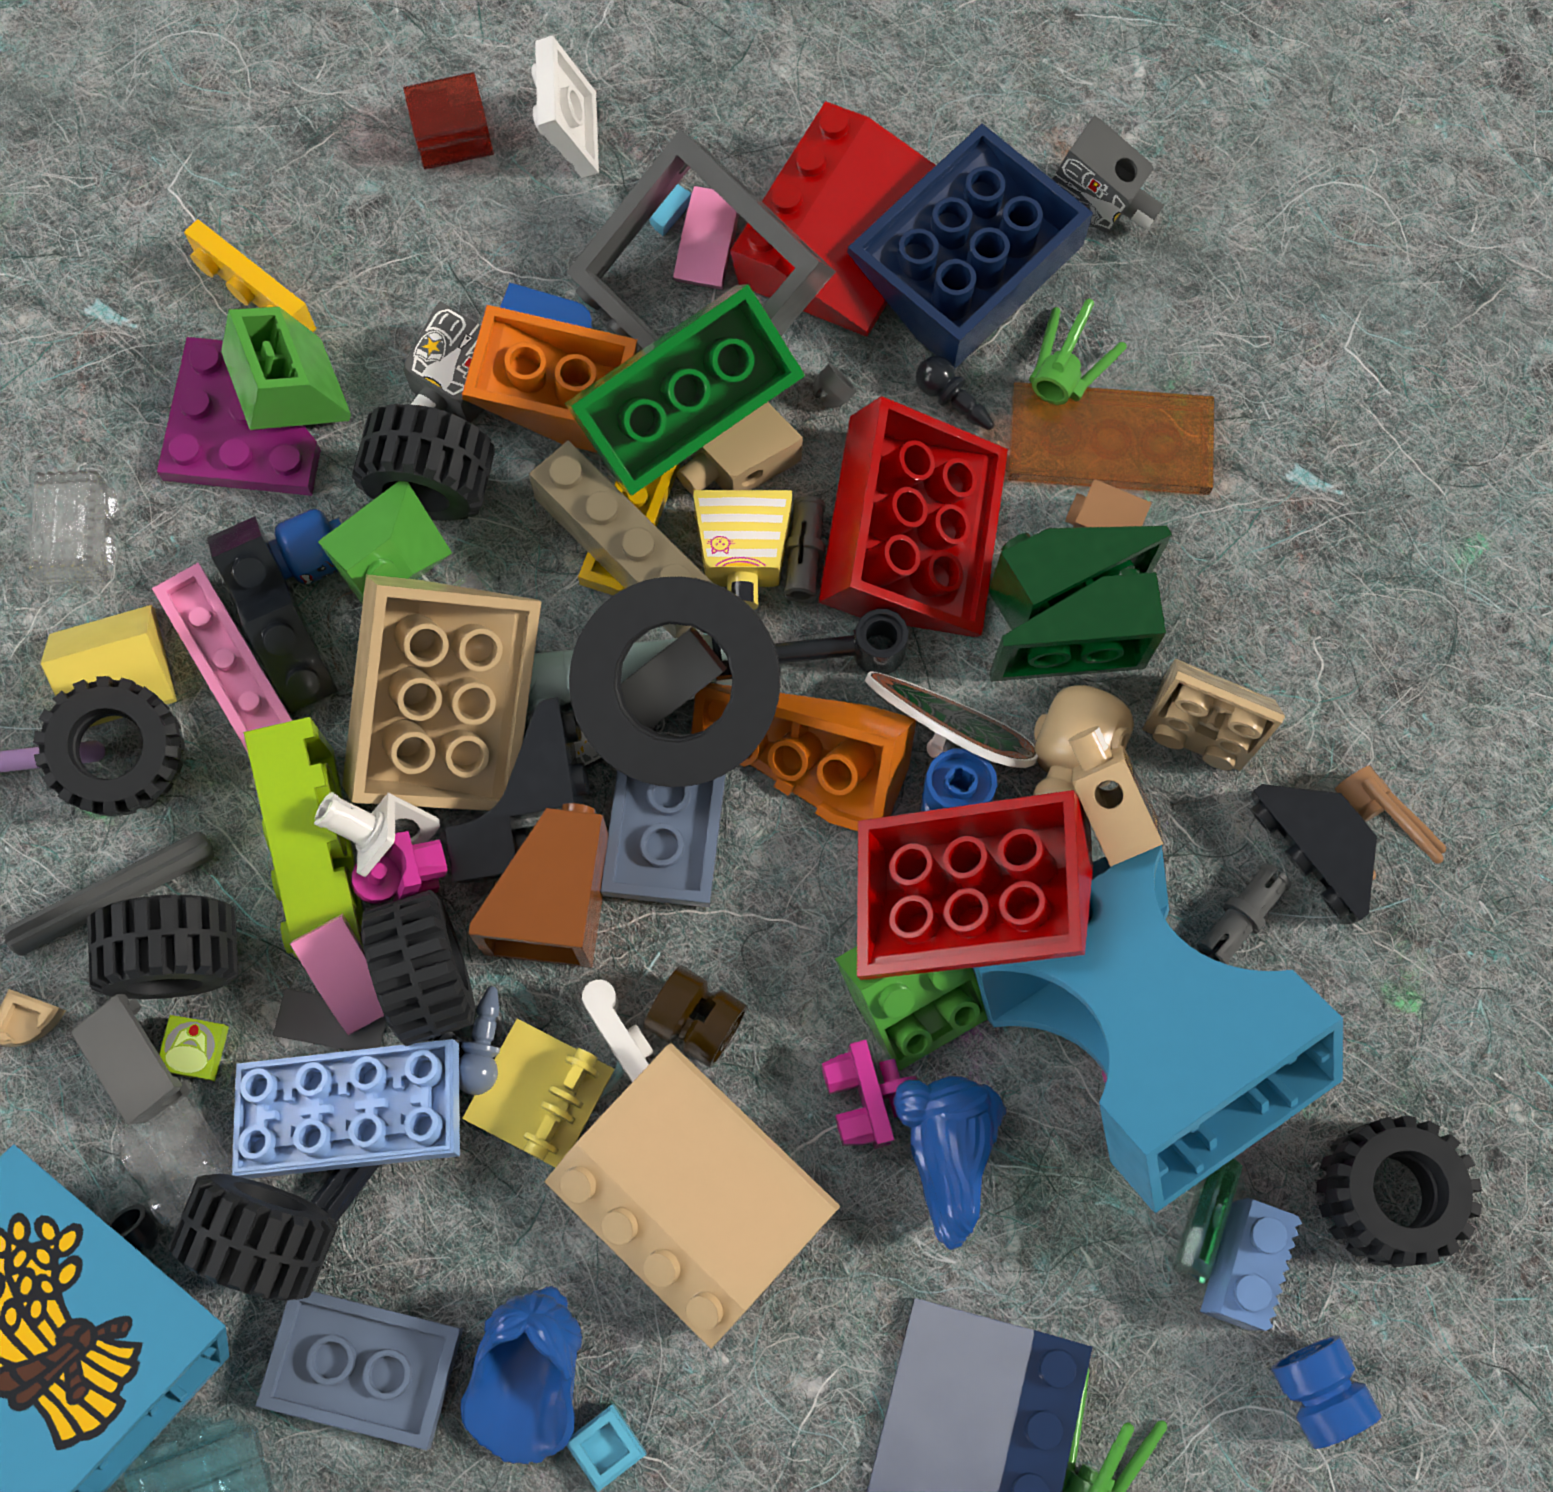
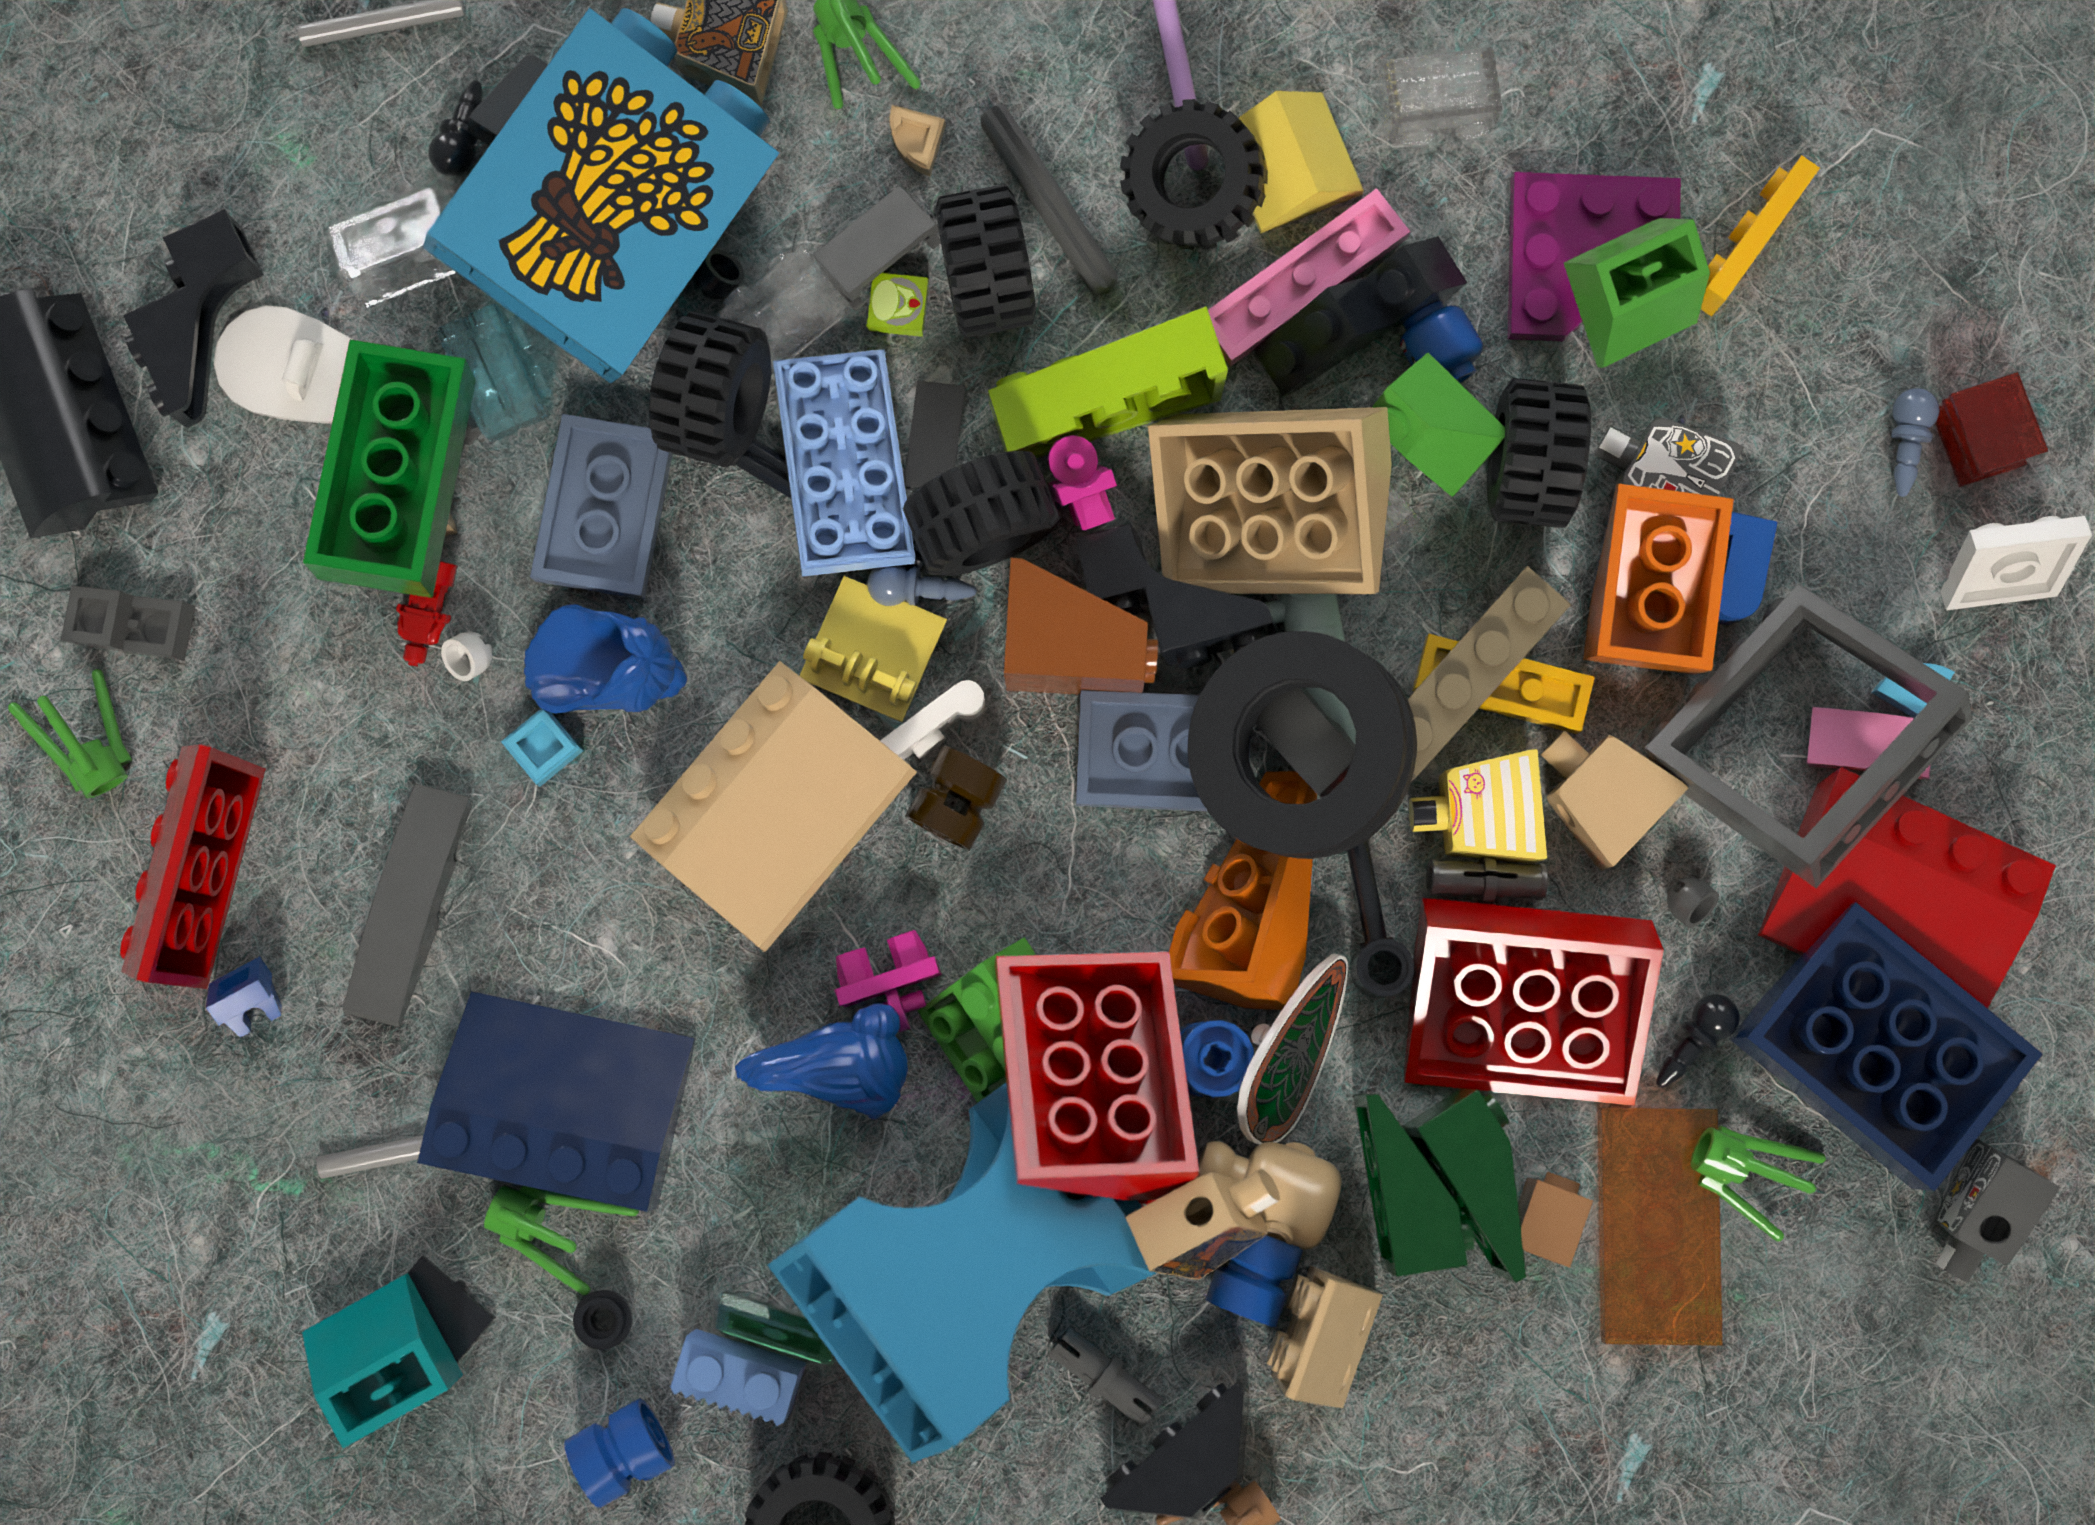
camera: 90 degrees right, 10 degrees up
bright pink slope [290,914,384,1035] -> none
white bracket [314,792,440,877] -> none
green brick [564,284,806,496] -> none
none -> black plate [573,1290,633,1350]
none -> blue wheel [1205,1235,1303,1327]
none -> sand blue bar [1891,388,1940,497]

